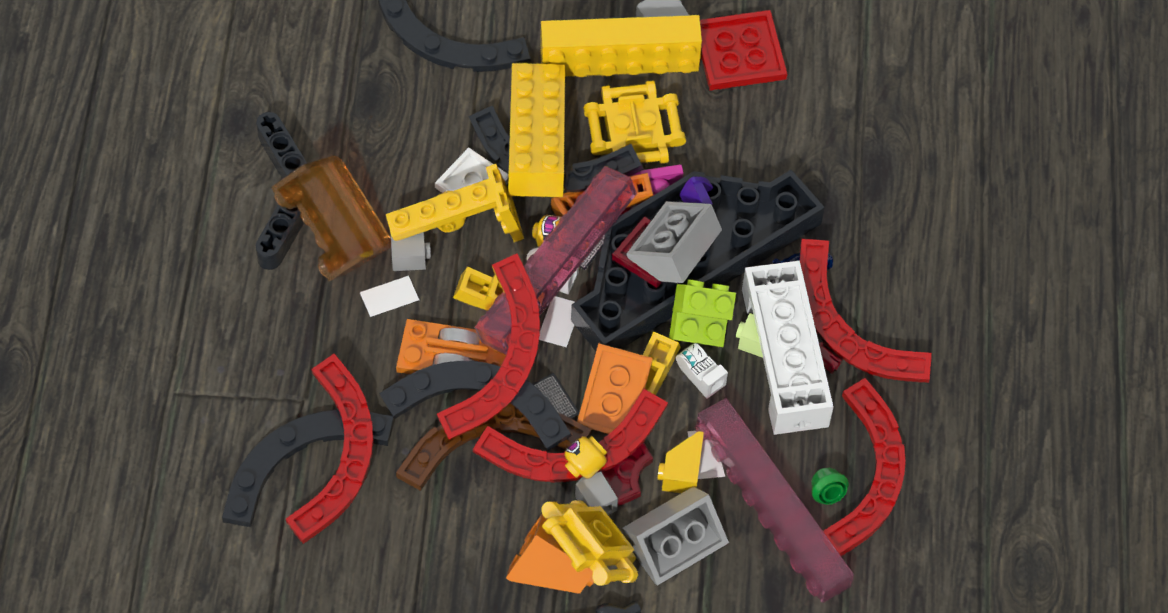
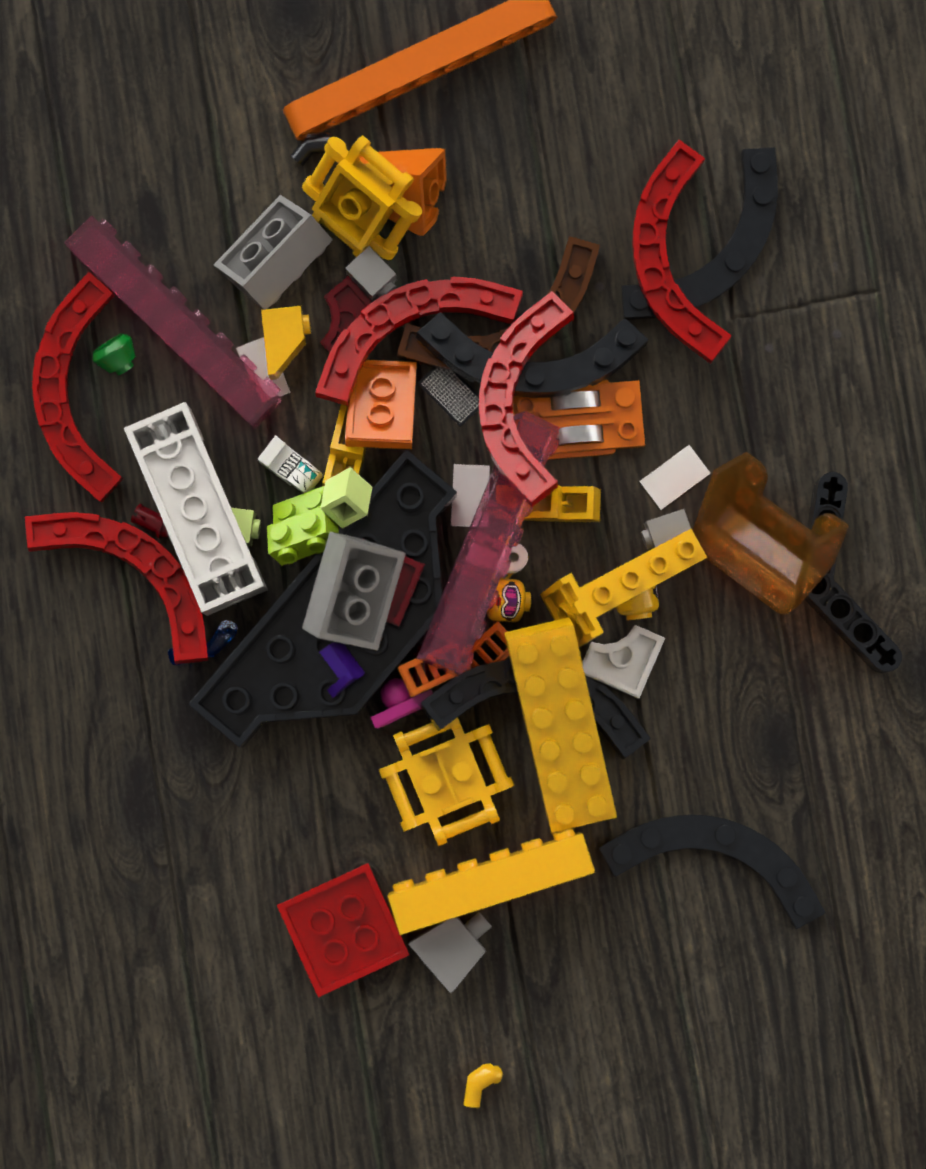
camera: 165 degrees right, 25 degrees up
yellow head [564,436,607,479] -> none
none -> yellowish green brick [320,467,372,528]

